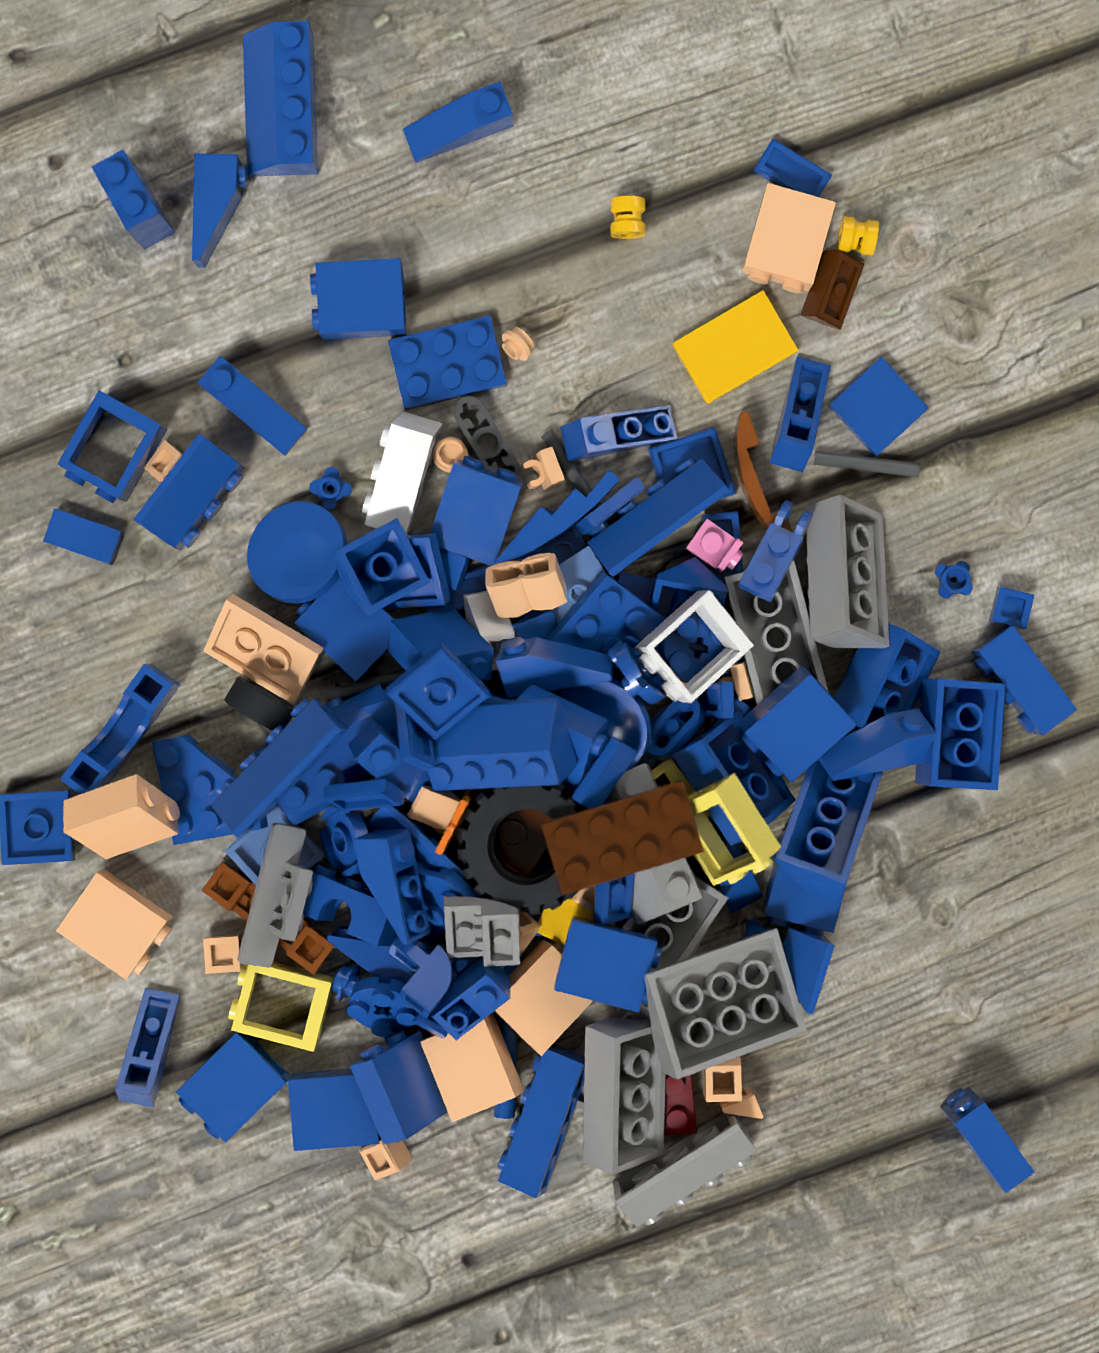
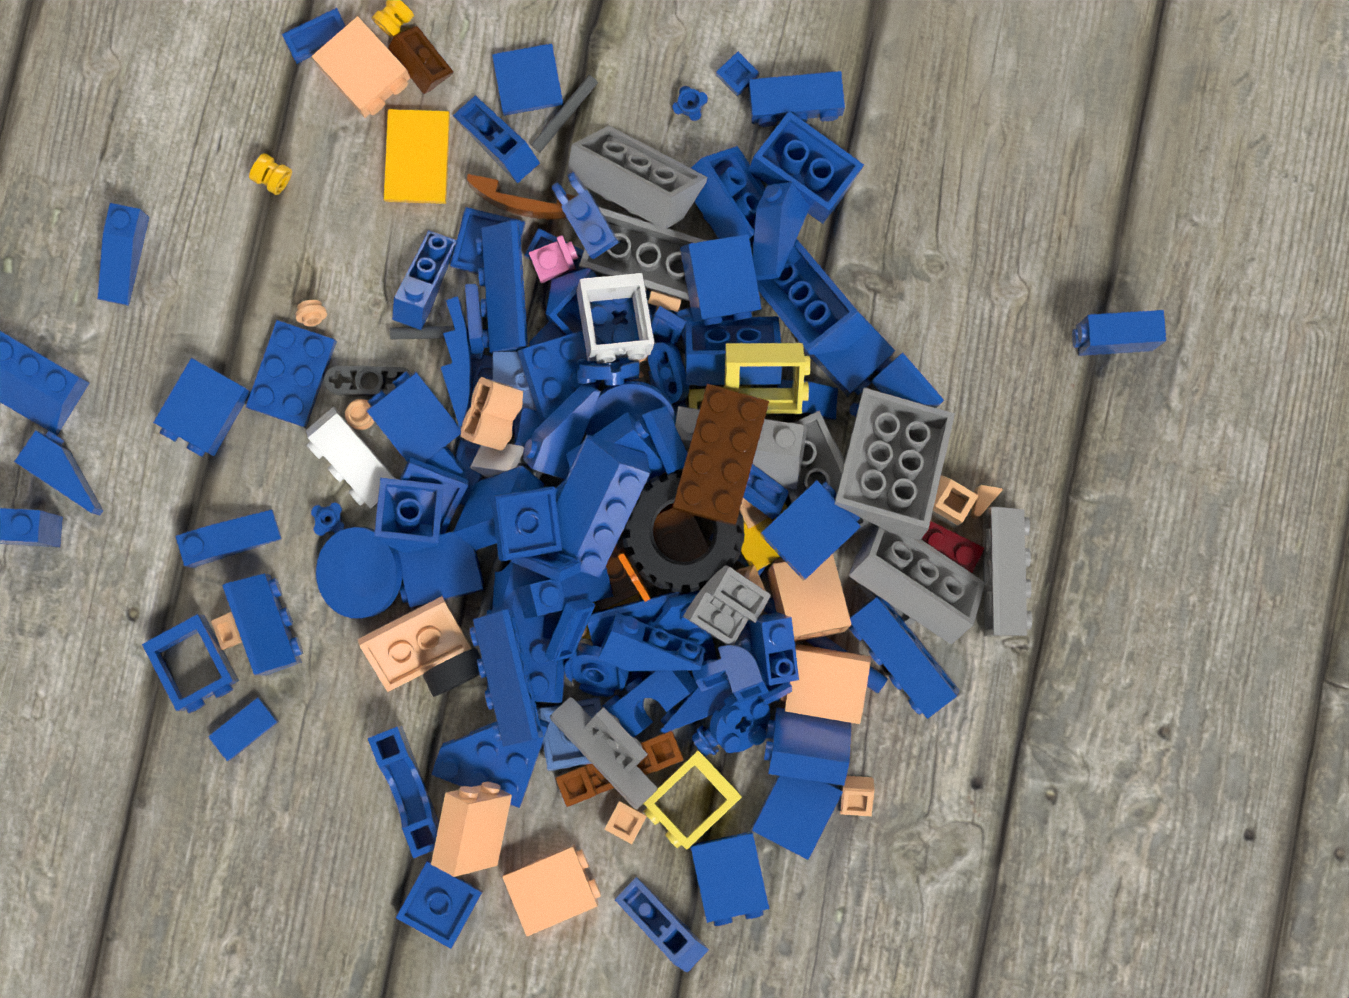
camera: 55 degrees left, 5 degrees down
light nougat slope [407,786,461,830] -> none
light nougat tile [520,447,565,490] -> none

